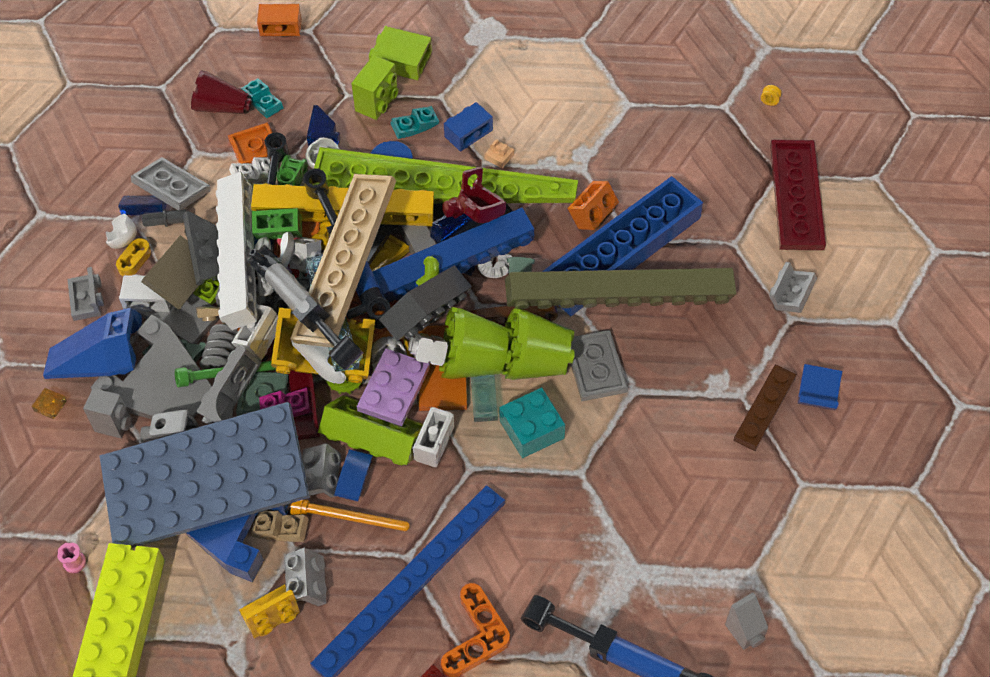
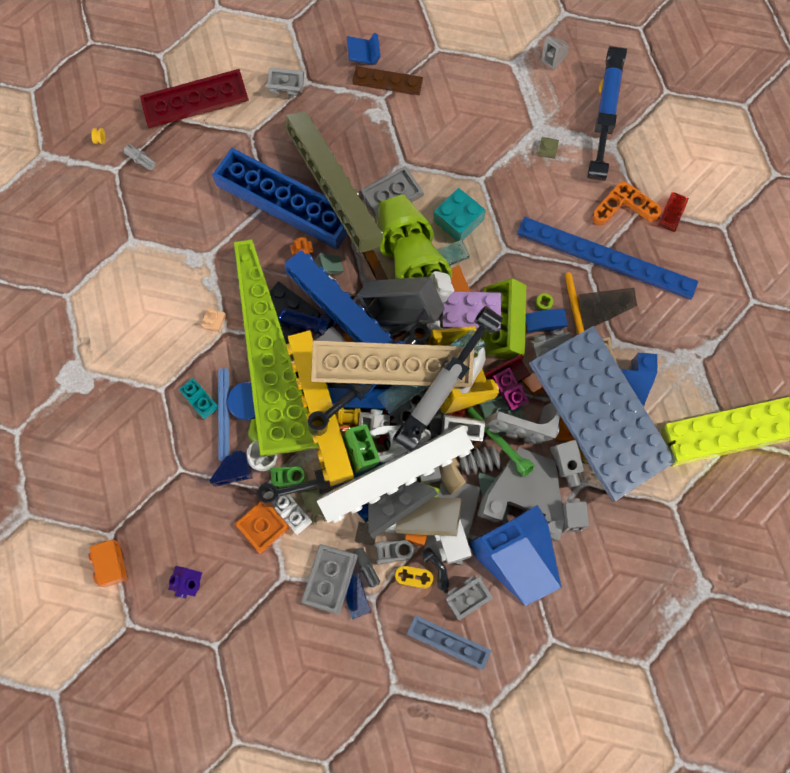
camera: 105 degrees left, 15 degrees up
clear yellow plate [31,388,67,419] -> none
bright pink bush [57,542,86,573] -> none
white hair [106,214,137,249] -> none
dark red cone [191,70,252,114] -> none
yellow bracket [239,584,300,638] -> none
teal slope [241,78,284,118] -> none
light grey bracket [284,548,327,606] -> none
lime brick [351,55,399,120] -> none
lime brick [369,26,432,80] -> none
white brick [413,407,454,467] -> none
lime arm [416,256,439,286] -> none
dark red piece [443,167,506,223] -> none
blue brick [444,102,493,152] -> none
orange brick [567,181,619,230] -> none
none -> light grey axle [124,144,156,170]
none -> dark purple brick [168,566,202,599]
none -> medium blue axle [218,368,230,461]
none -> orange gear [290,237,313,256]
none -> light grey piece [375,540,414,564]
none -> sand blue plate [407,615,492,670]
none -> black piece [421,547,449,593]
none -> lime bush [536,293,554,311]
none -> olive plate [538,137,559,159]
none -> clear smoke wing [577,288,637,331]

